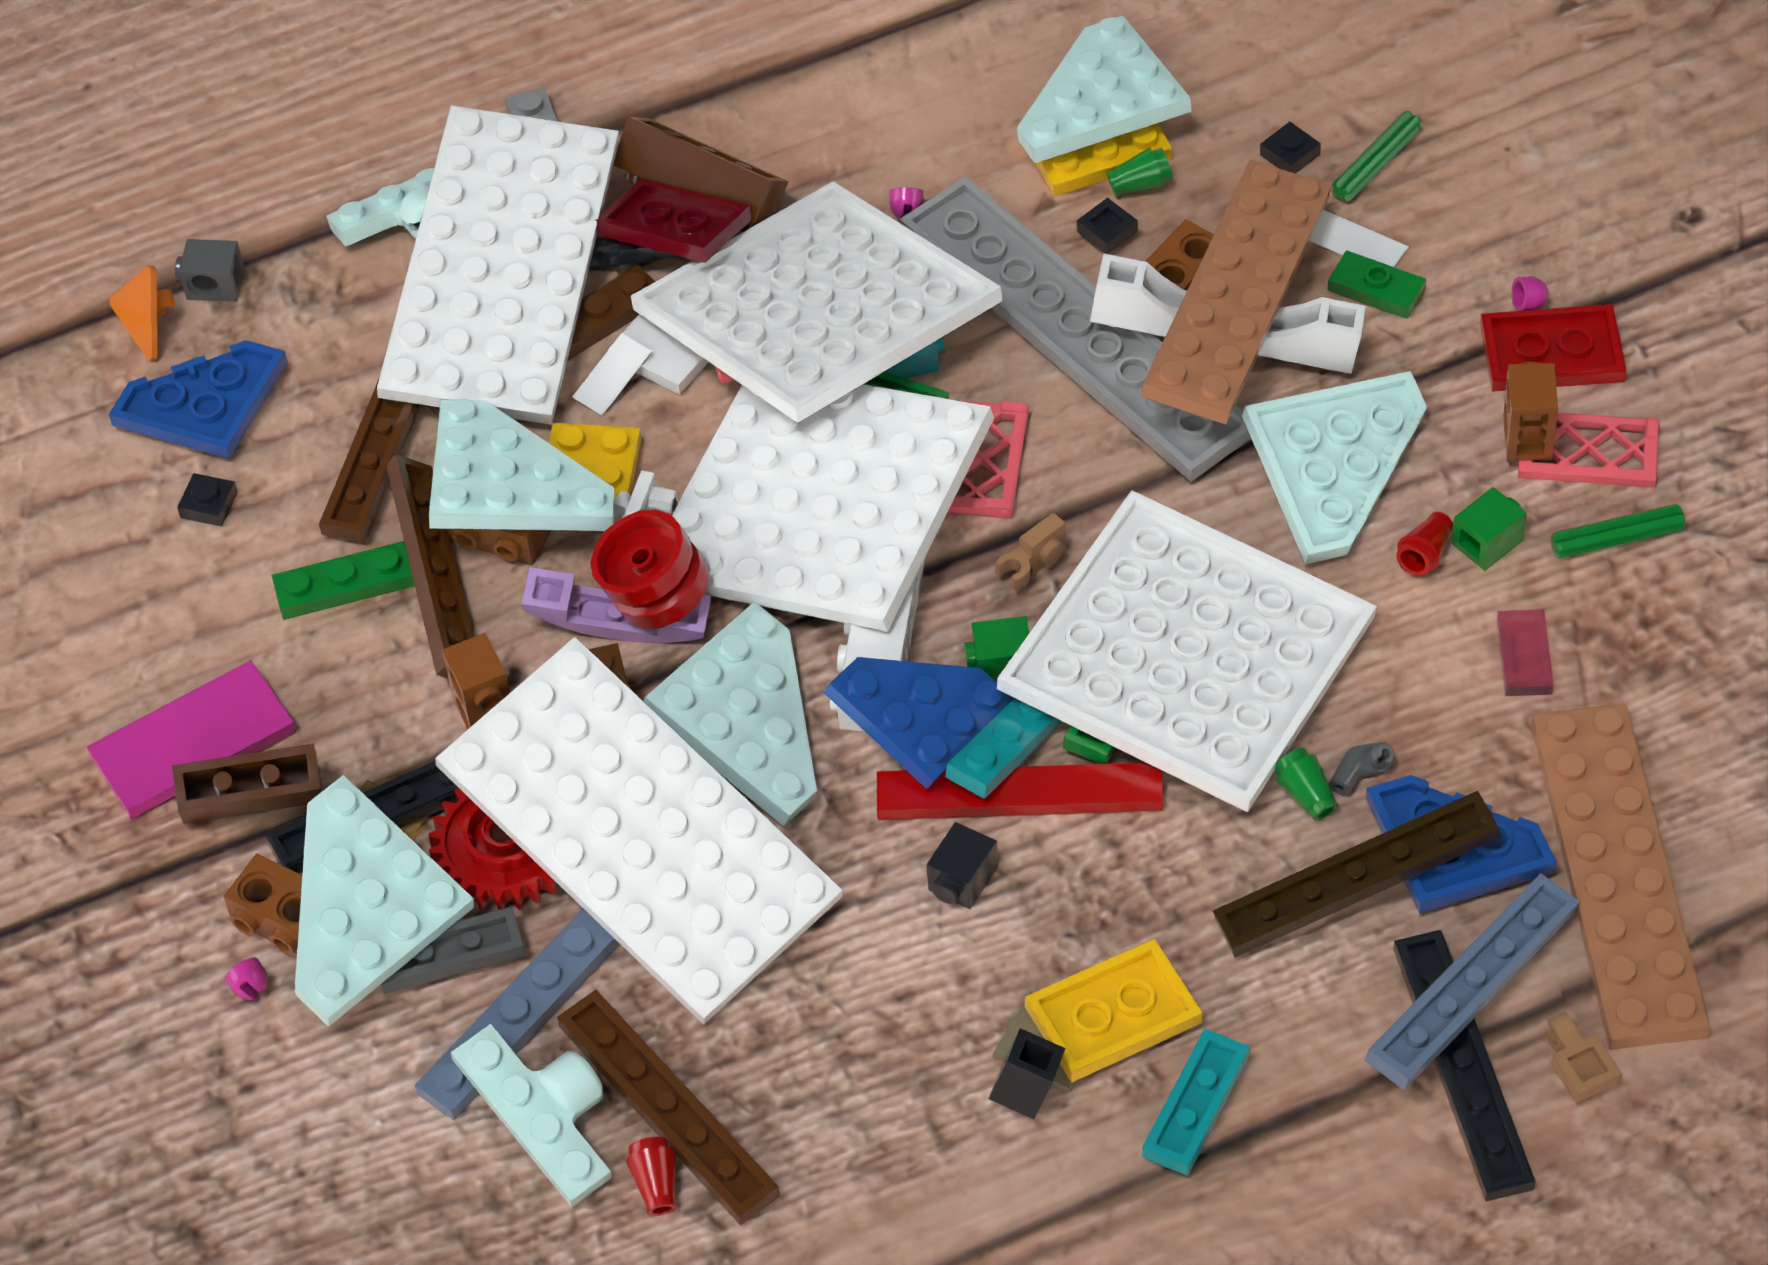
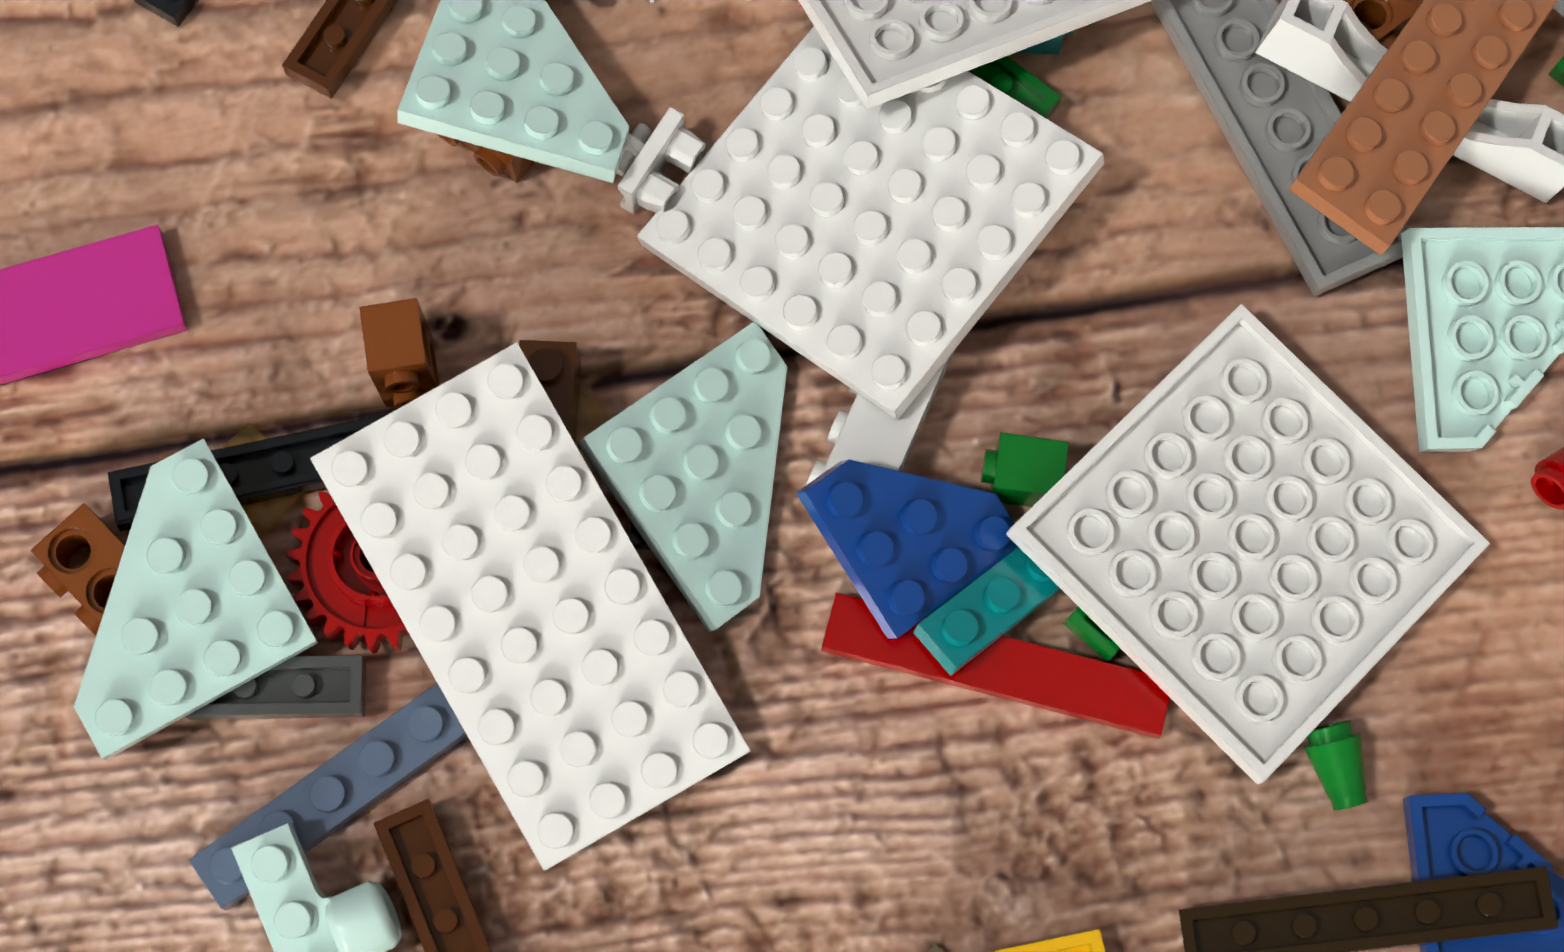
camera: 10 degrees right, 20 degrees up
reddish brown brick [172,743,323,824] -> none
dark pink hinge [225,957,268,1000] -> none
green plate [271,541,415,620] -> none
reddish brown plate [386,454,474,679] -> none
lavender slope [521,567,711,643] -> none
yellow plate [549,423,642,497] -> none
red wheel [590,509,710,629] -> none
black brick [926,822,999,909] -> none
coral window [947,401,1029,518] -> none
medium nougat plate [995,513,1066,591] -> none
dark grey arm [1329,742,1395,796] -> none

